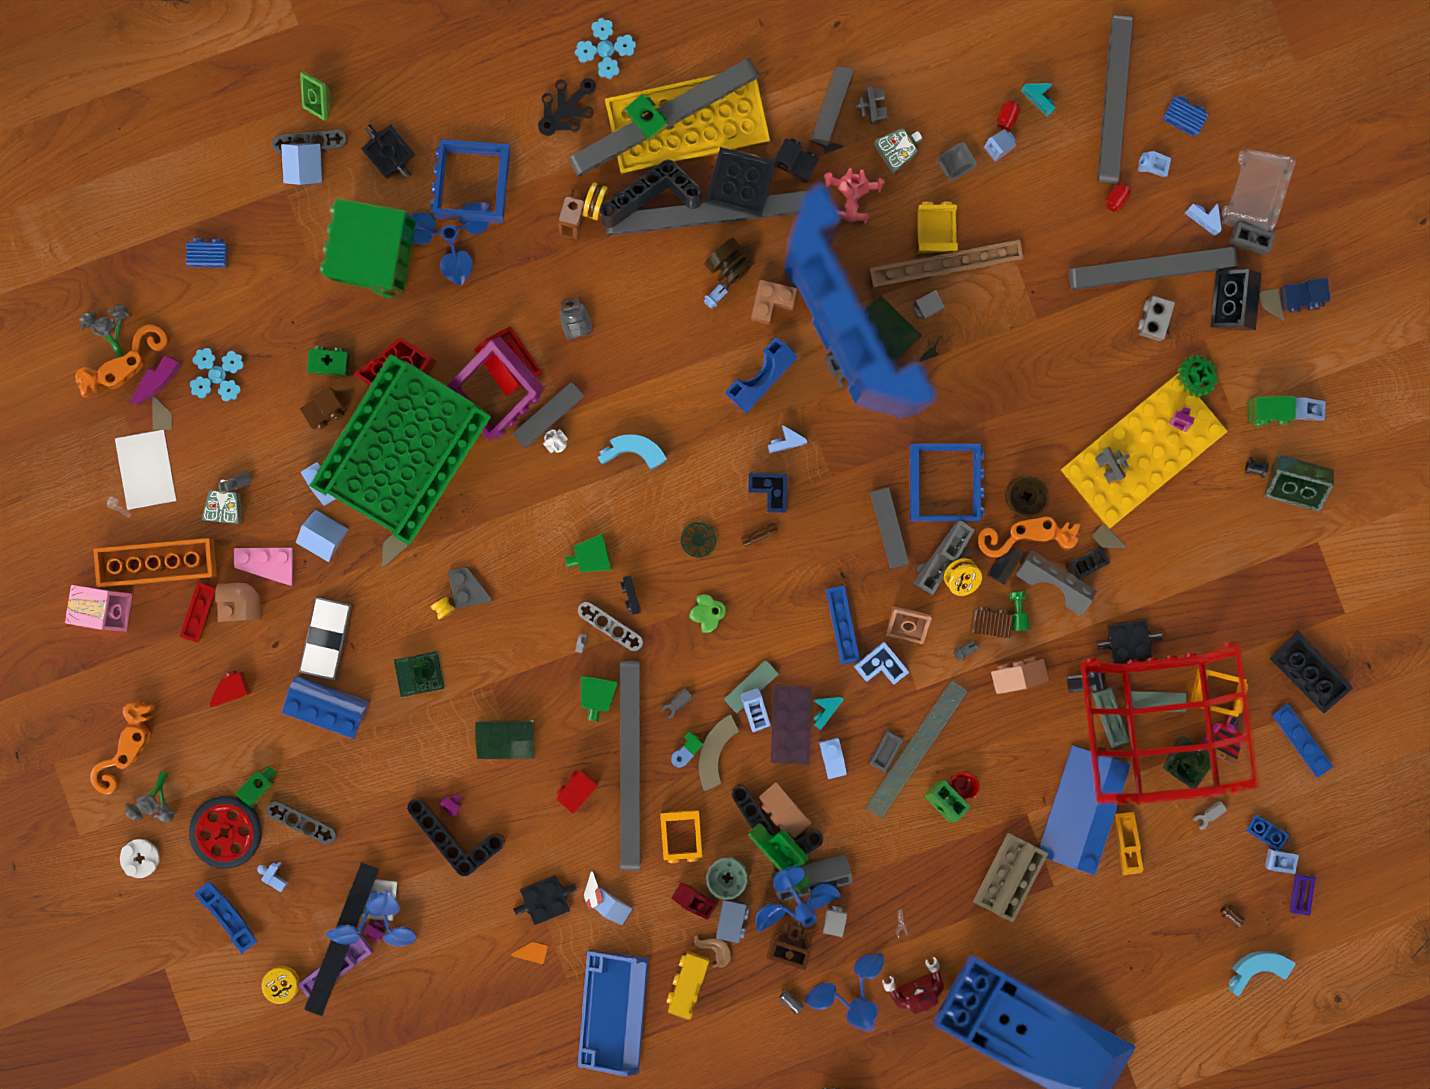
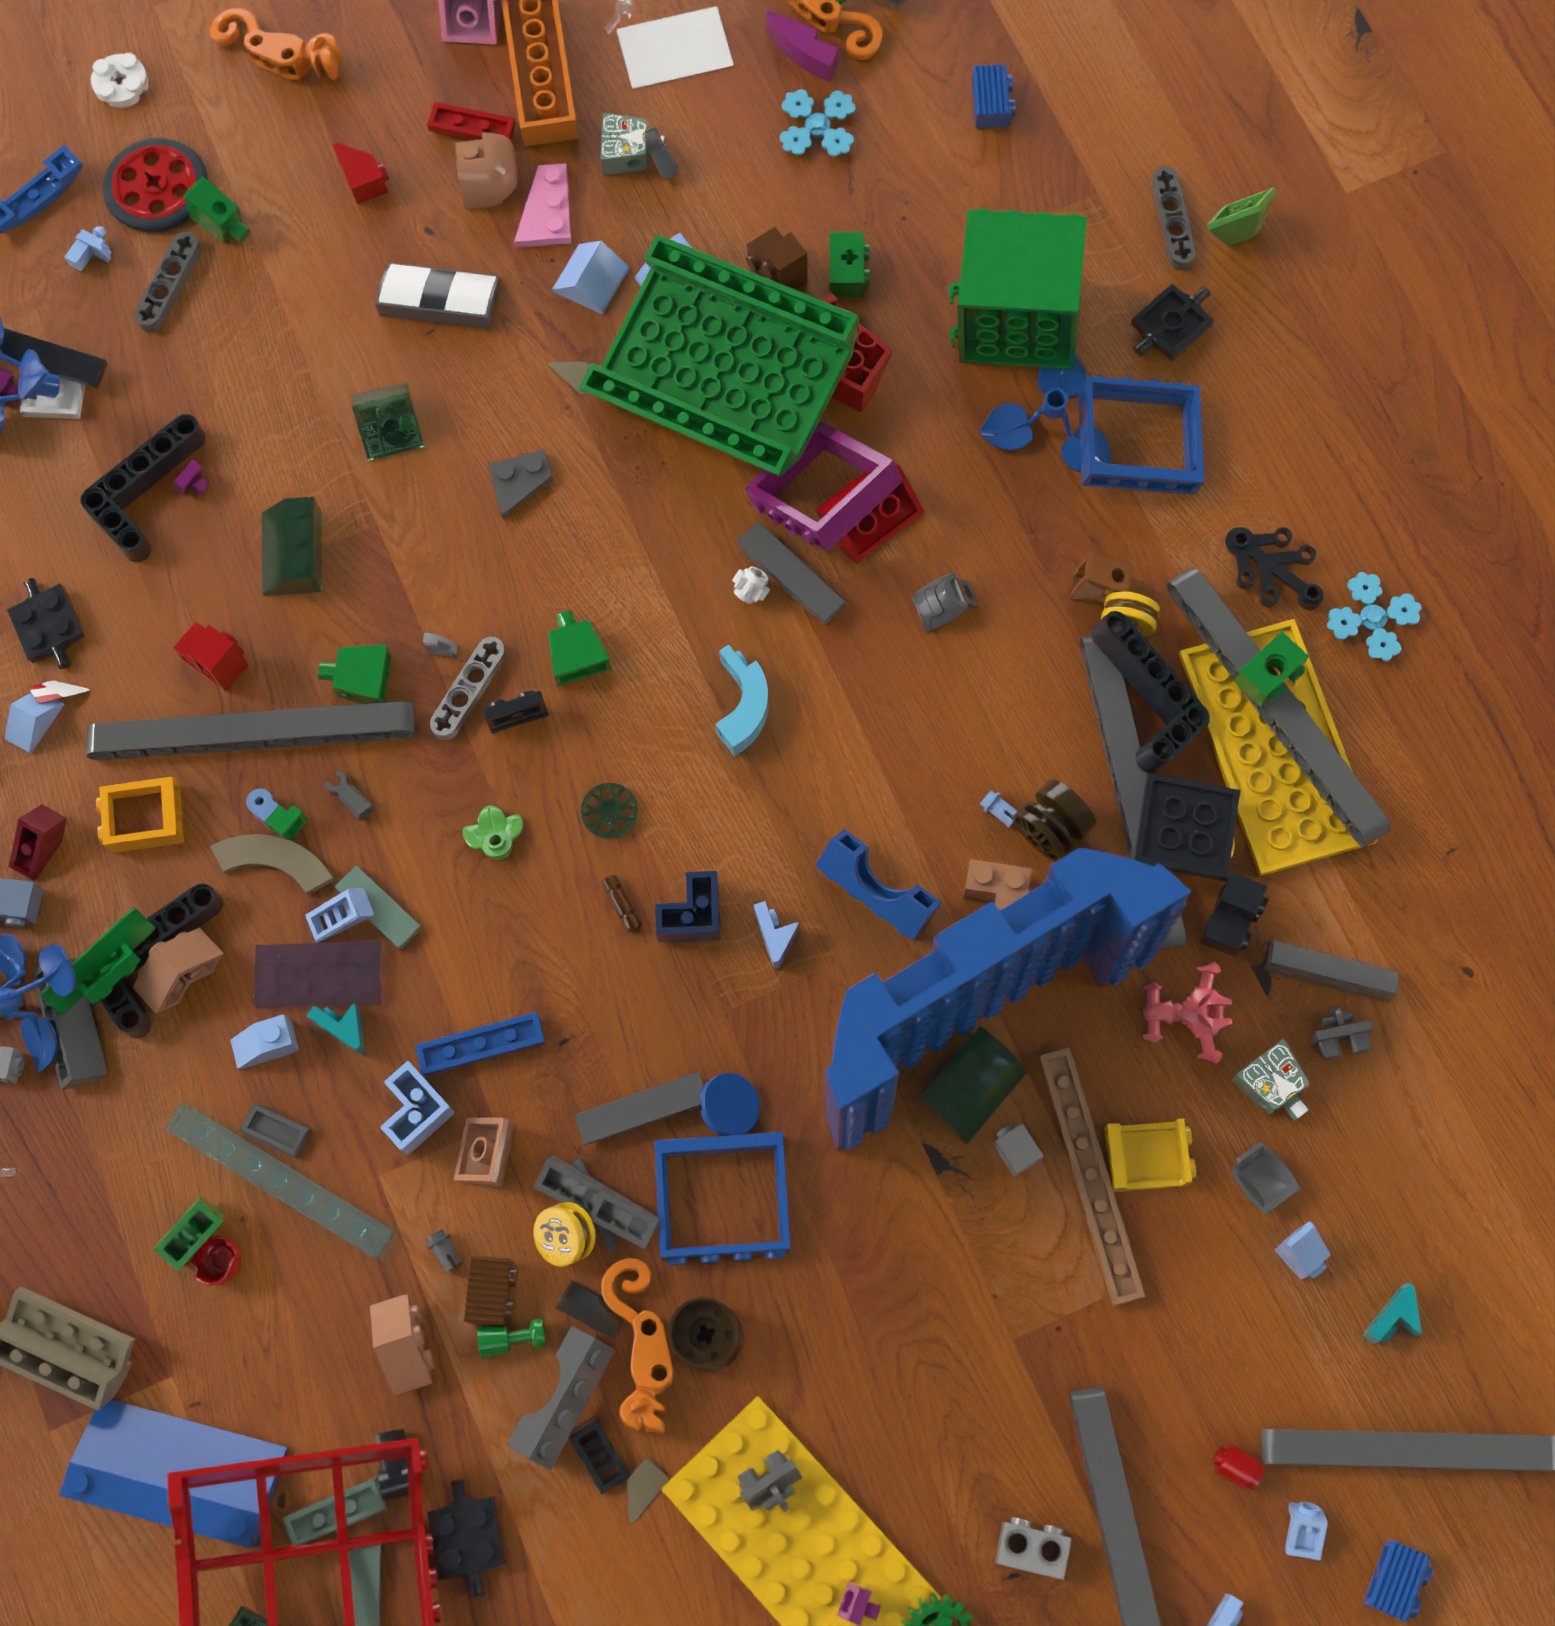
camera: 90 degrees right, 15 degrees down
dark grey plant [125,772,178,822] -> none
dark tan sticker [152,397,172,430] -> none
light blue slope [281,144,322,185] -> none
blue brick [281,676,370,739] -> none
yellow wheel [431,596,455,620] -> none
sand green wheel [707,857,748,899] -> none
red brick [997,101,1021,131] -> none
light orange slope [1114,812,1144,876] -> none
none -> blue tile [700,1072,760,1136]

